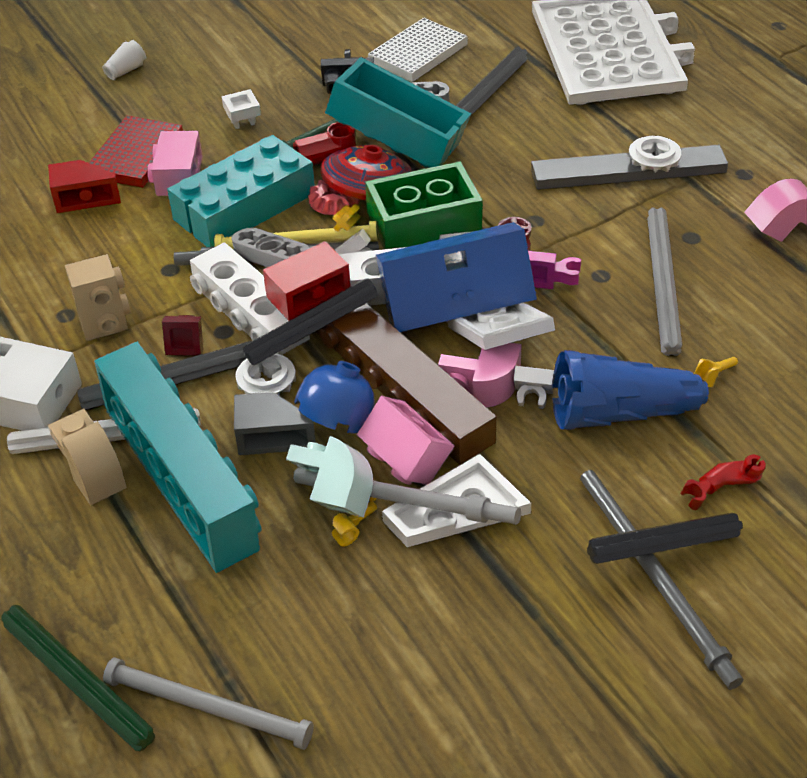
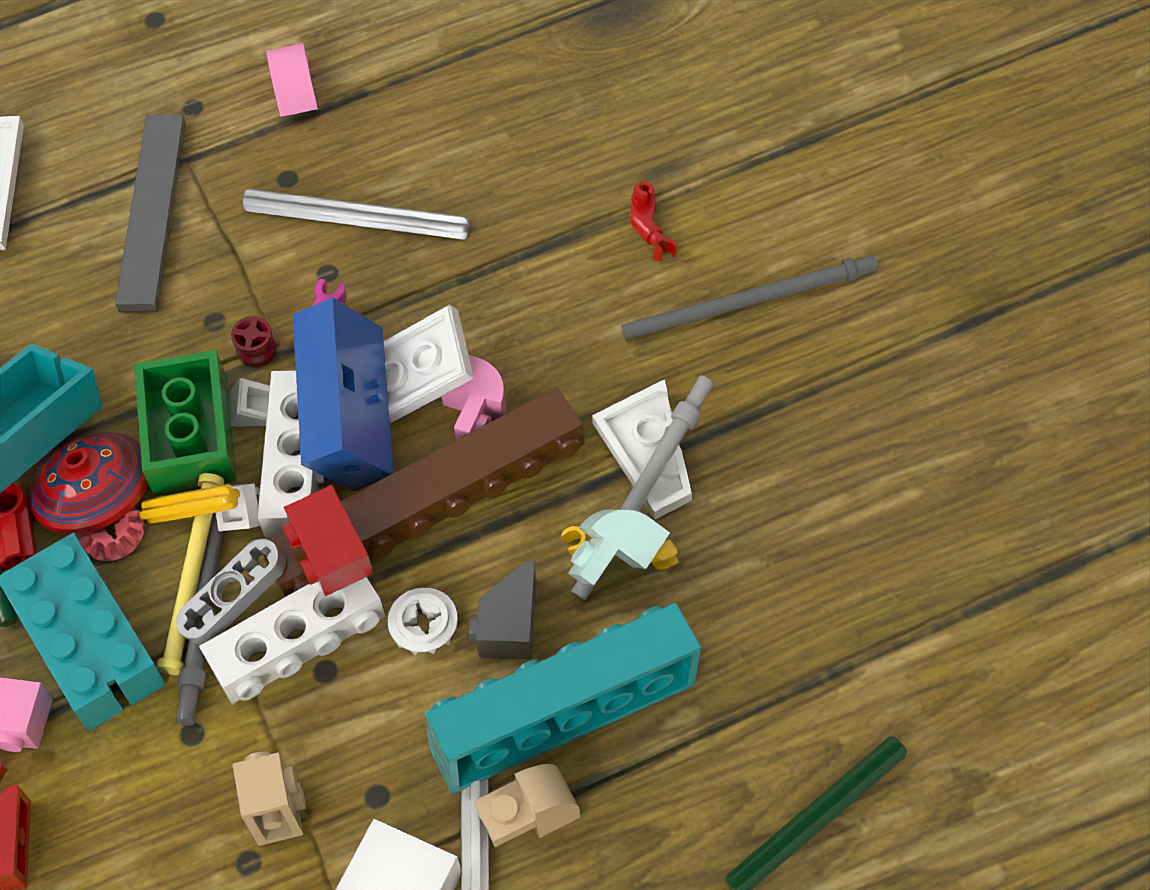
camera: 80 degrees left, 15 degrees up
dark grey axle [77,341,252,410] -> none
light grey bar [103,657,314,750] -> none
dark red tile [162,315,204,356] -> none
black axle [243,278,378,365] -> none
blue cylinder [294,361,375,433] -> none
bright pink brick [357,396,454,485] -> none
white tile [514,366,554,409] -> none
blue cone [552,350,709,429] -> none
black axle [587,512,743,564] -> none
white gear [629,136,681,173] -> none
yellow hand [694,357,738,387] -> none

